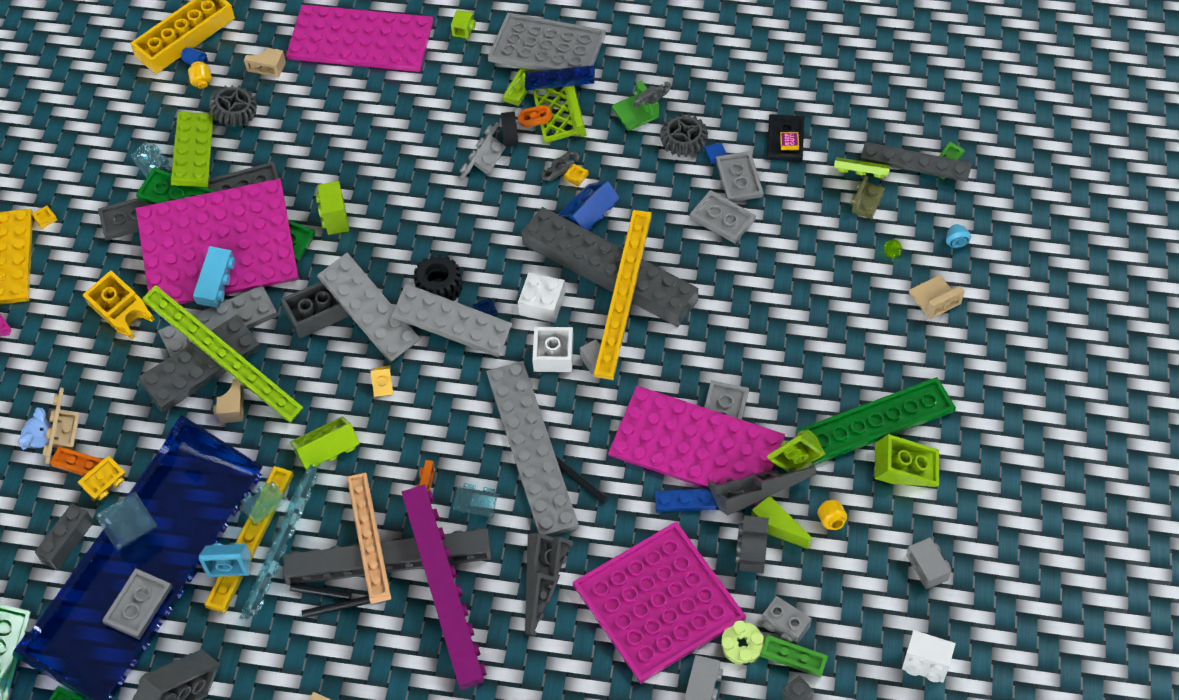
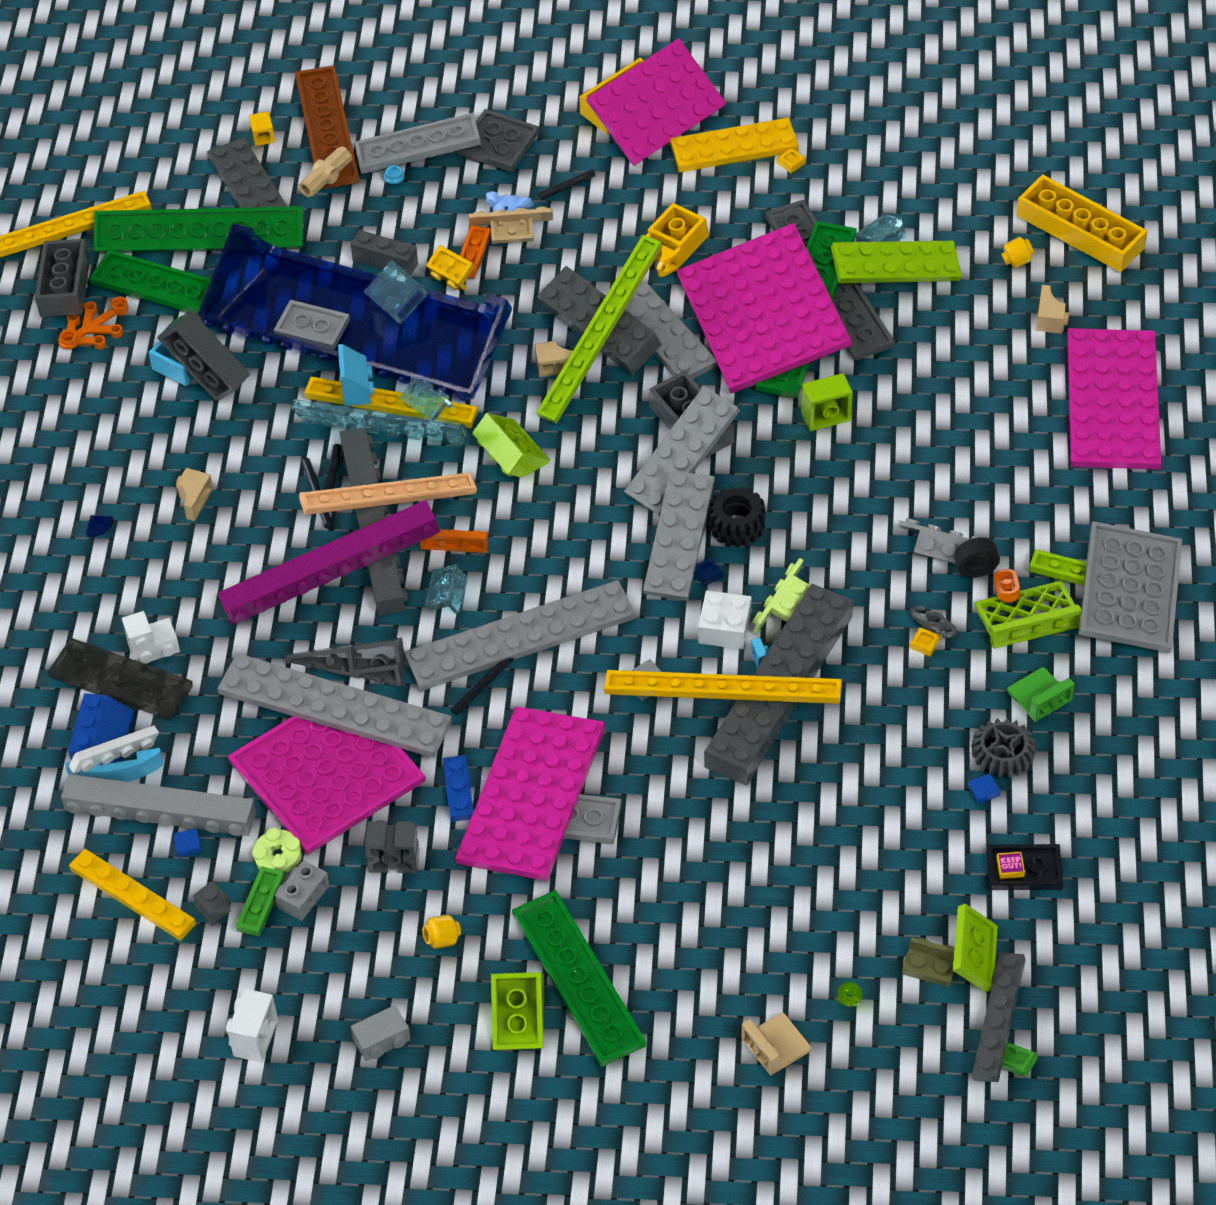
camera: 85 degrees right, 5 degrees down
blue brick [181,47,208,65] -> none
medium azure brick [193,246,236,308] -> none
dark grey gear [209,85,257,127] -> none
yellow bracket [370,366,393,397] -> none
lime brick [451,10,476,39] -> none
clear blue plate [525,65,595,91] -> none
white brick [532,327,574,372] -> none
blue slope [557,181,620,231] -> none
dark grey piece [633,82,671,108] -> none
light grey plate [690,190,756,244] -> none
dark grey wedge [708,465,816,516] -> none
light grey plate [716,151,763,202] -> none
lime slope [751,496,812,549] -> none
lime slope [767,430,825,473] -> none
medium azure cone [946,224,971,248] -> none
none -> light grey plate [217,653,452,758]
none -> black bar [538,169,596,200]
none -> medium azure plate [751,637,769,668]
none -> yellowish green bracket [753,558,810,634]

